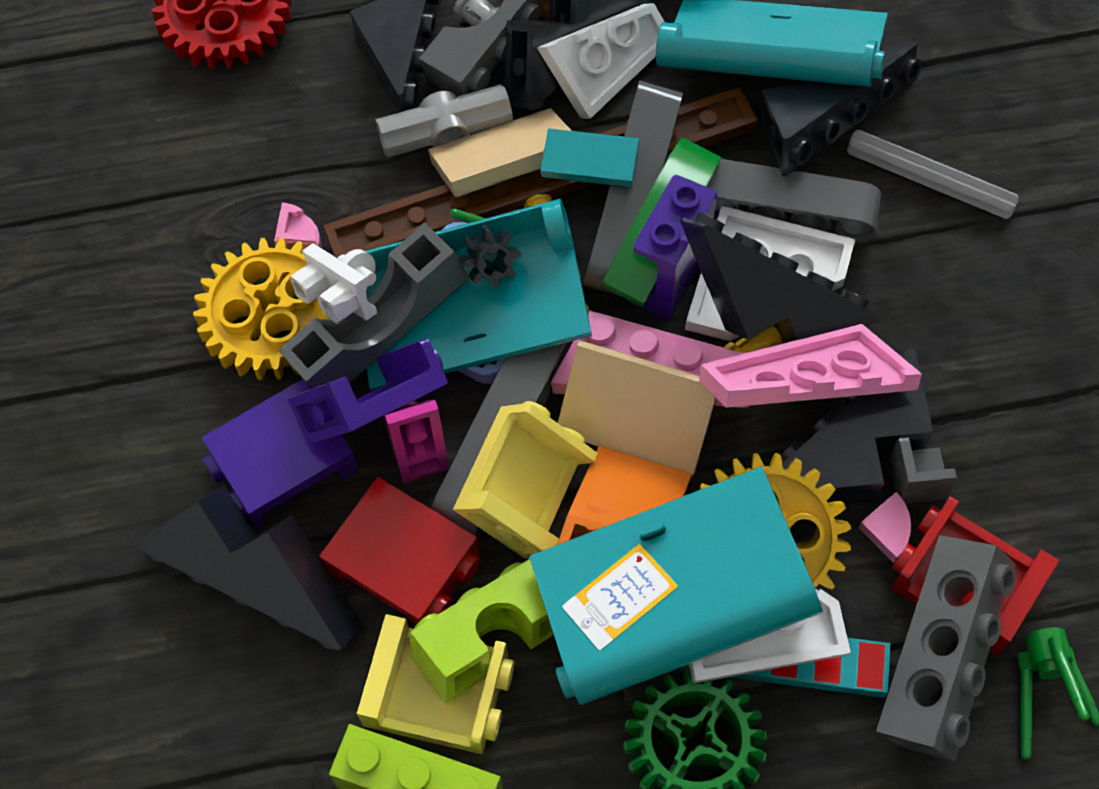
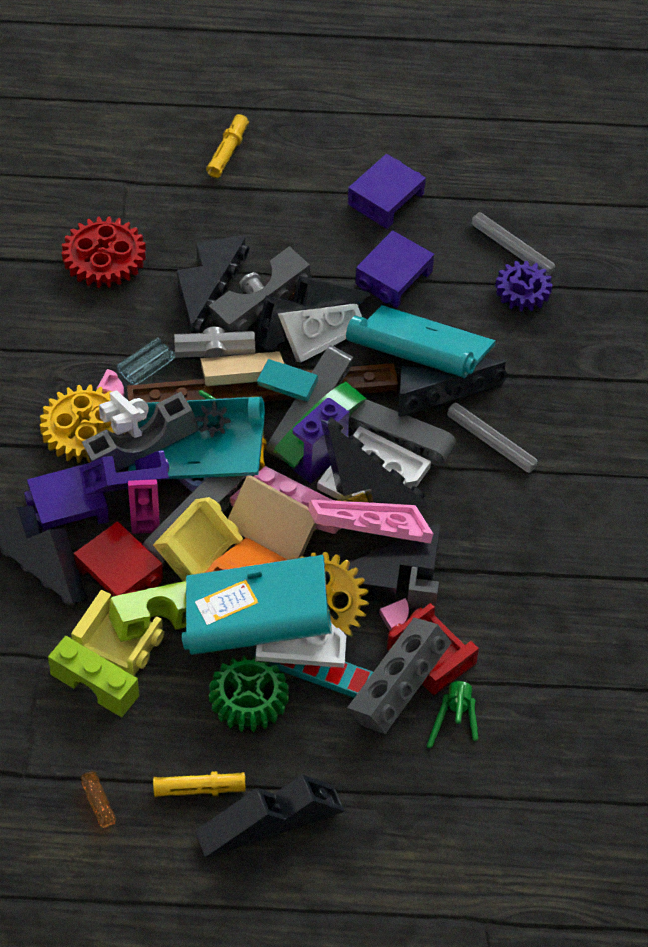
camera: 10 degrees right, 10 degrees down
none -> clear light blue tile [117,337,175,385]

